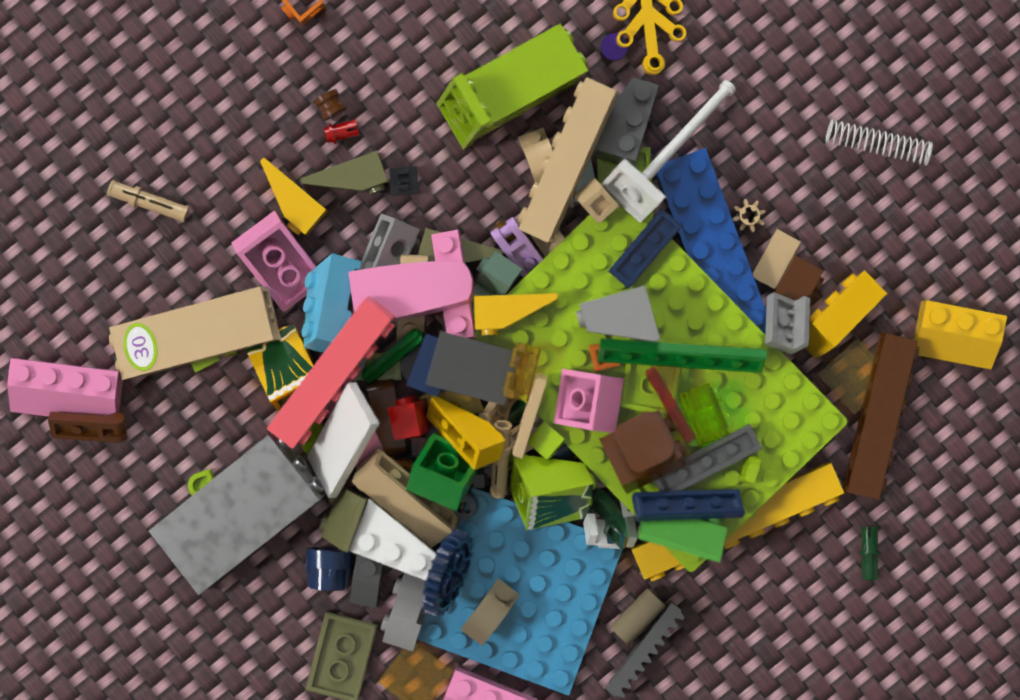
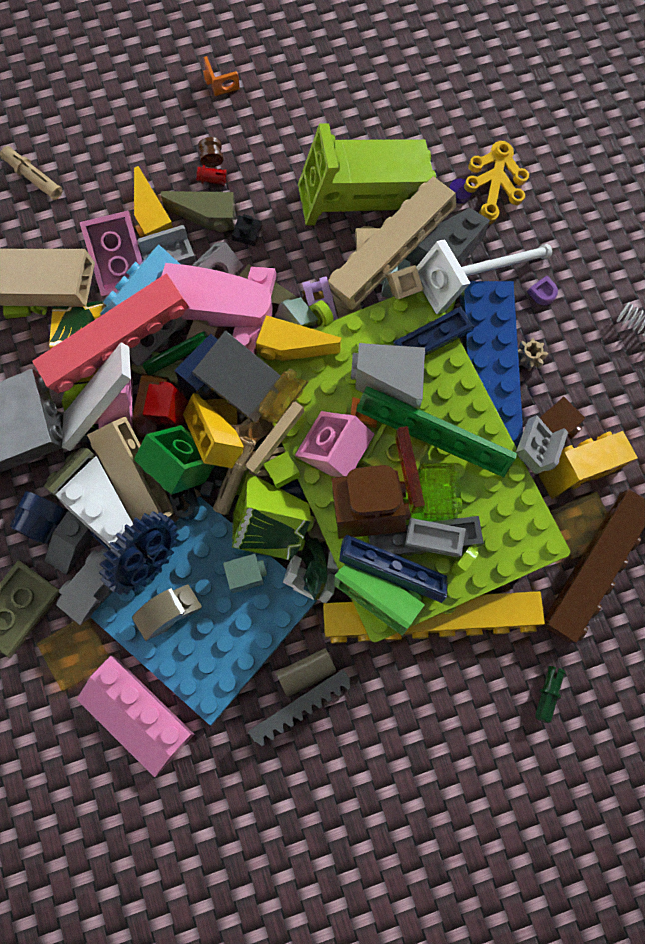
camera: 20 degrees right, 15 degrees down
tan tile [752,229,800,289] -> none
none -> light grey bracket [137,225,196,265]
none -> sand green brick [223,554,267,593]
none -> lime tile [309,300,334,327]
none -> light grey tile [404,518,466,558]
none -> medium lavender tile [527,275,558,305]

